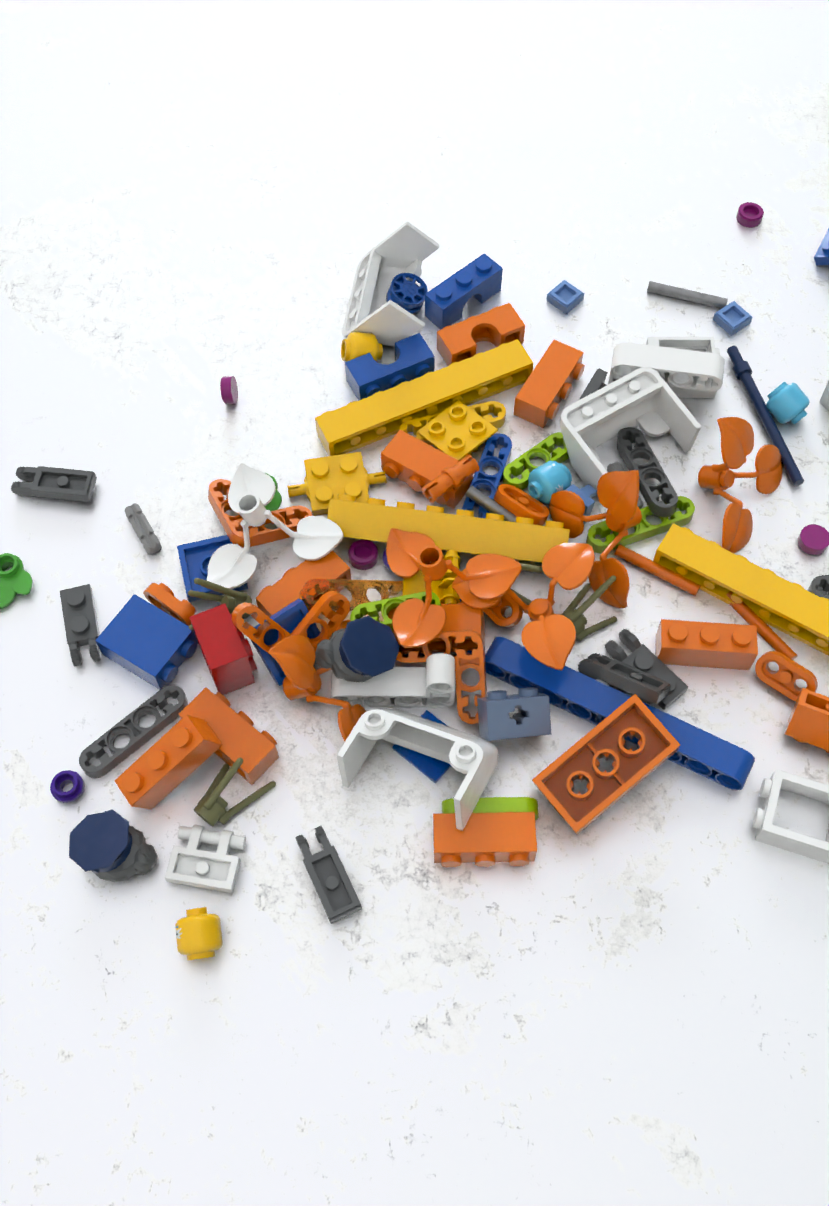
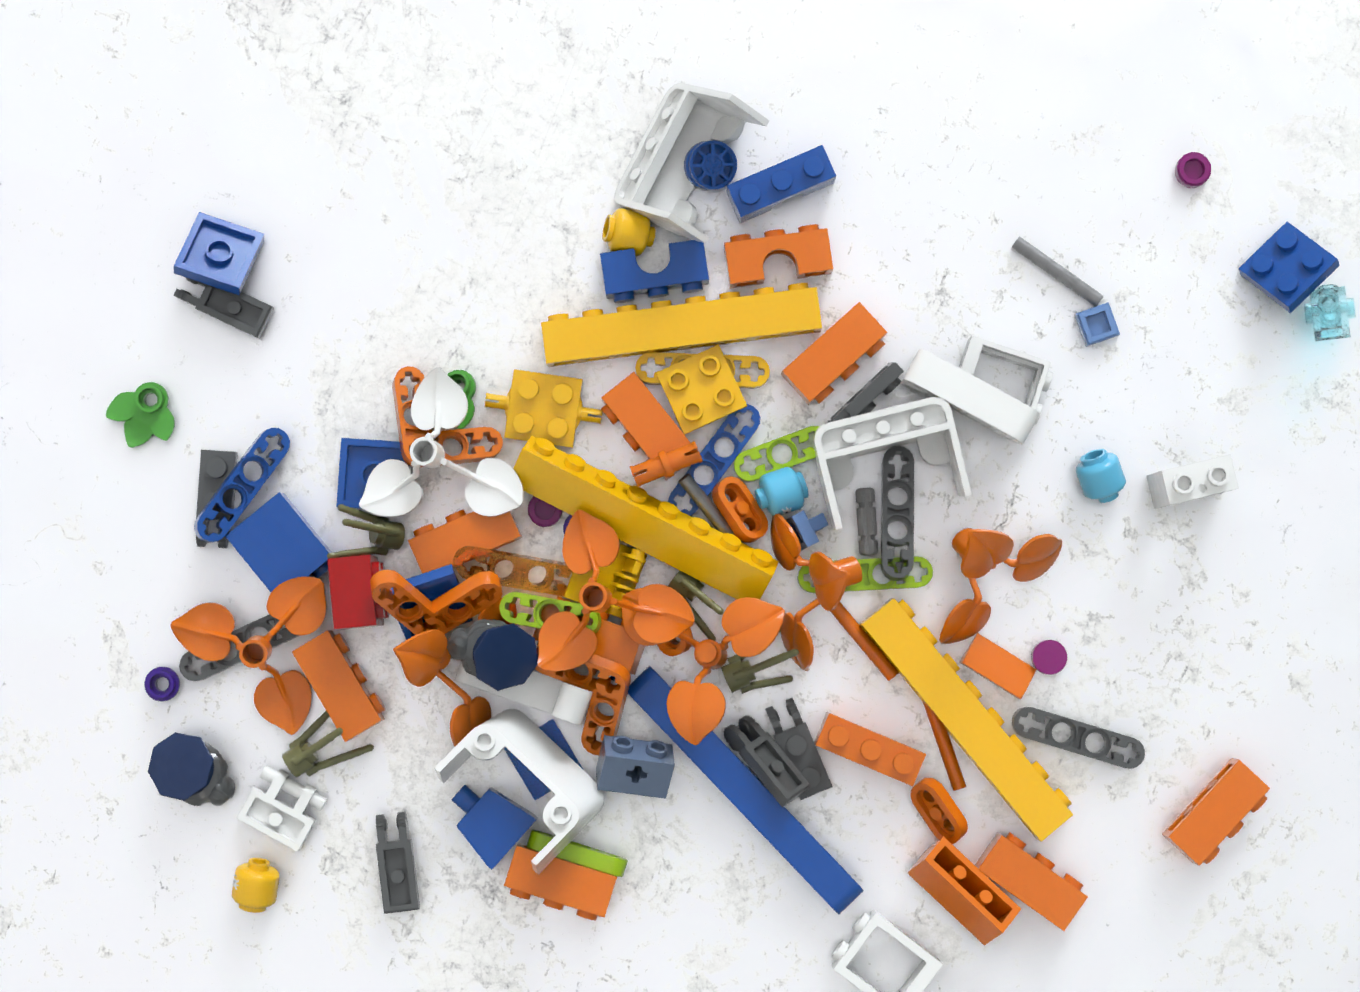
camera: 15 degrees right, 25 degrees up
orange brick [114,714,223,810] -> none
light grey axle [124,503,162,555] -> none
orange plate [143,583,197,626] -> none
magenta tile [220,376,238,404] -> none
orange brick [532,694,680,835] -> none
medium blue tile [546,280,585,314] -> none
dark blue bar [727,346,804,486] -> none
none -> orange plant [170,576,327,735]
none -> plate [173,212,264,295]
none -> blue beam [194,428,290,542]
none -> blue torso [451,785,538,870]
none -> orange slope [959,633,1037,699]

